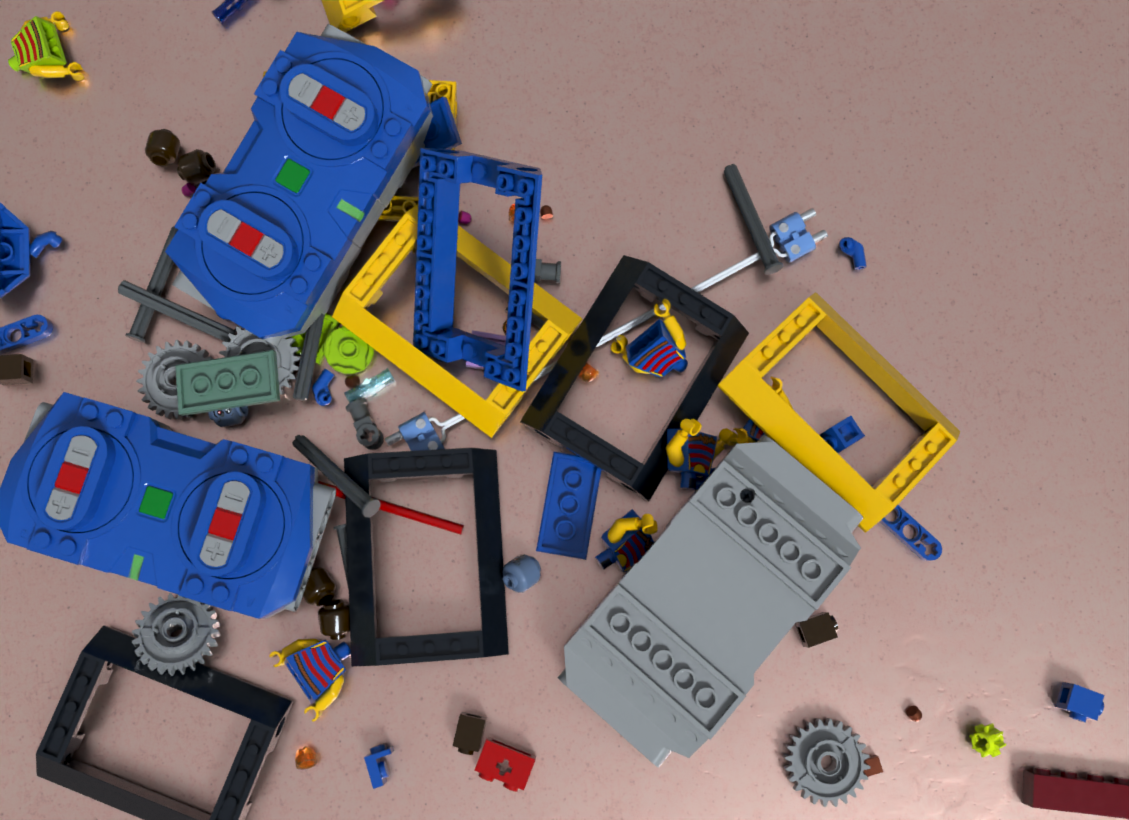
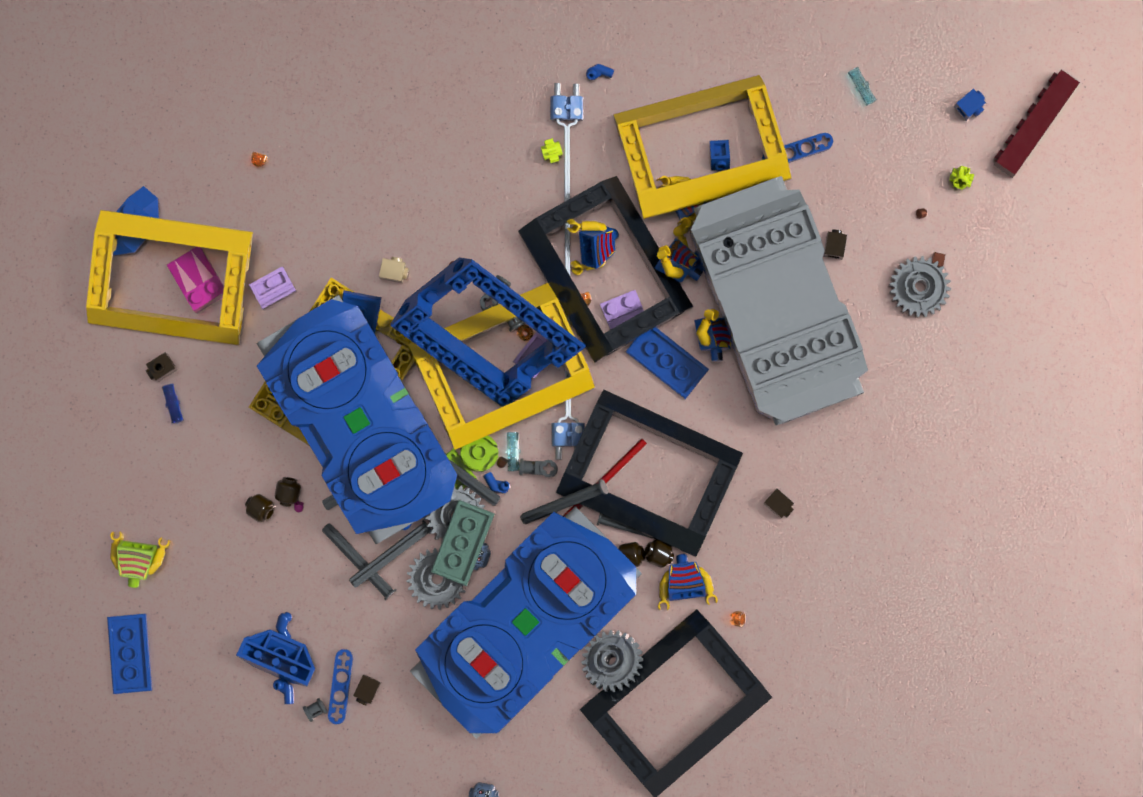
camera: 60 degrees left, 5 degrees up
blue bracket [364,743,394,789] -> none
red brick [474,737,536,792] -> none
sand blue head [503,554,541,593] -> none
dark grey axle [724,164,783,275] -> none
none -> lavender plate [249,266,296,309]
none -> tan brick [379,257,409,283]
none -> neon yellow gear [541,138,563,163]
none -> lavender plate [600,290,644,330]
none -> clear light blue pin [848,67,877,106]

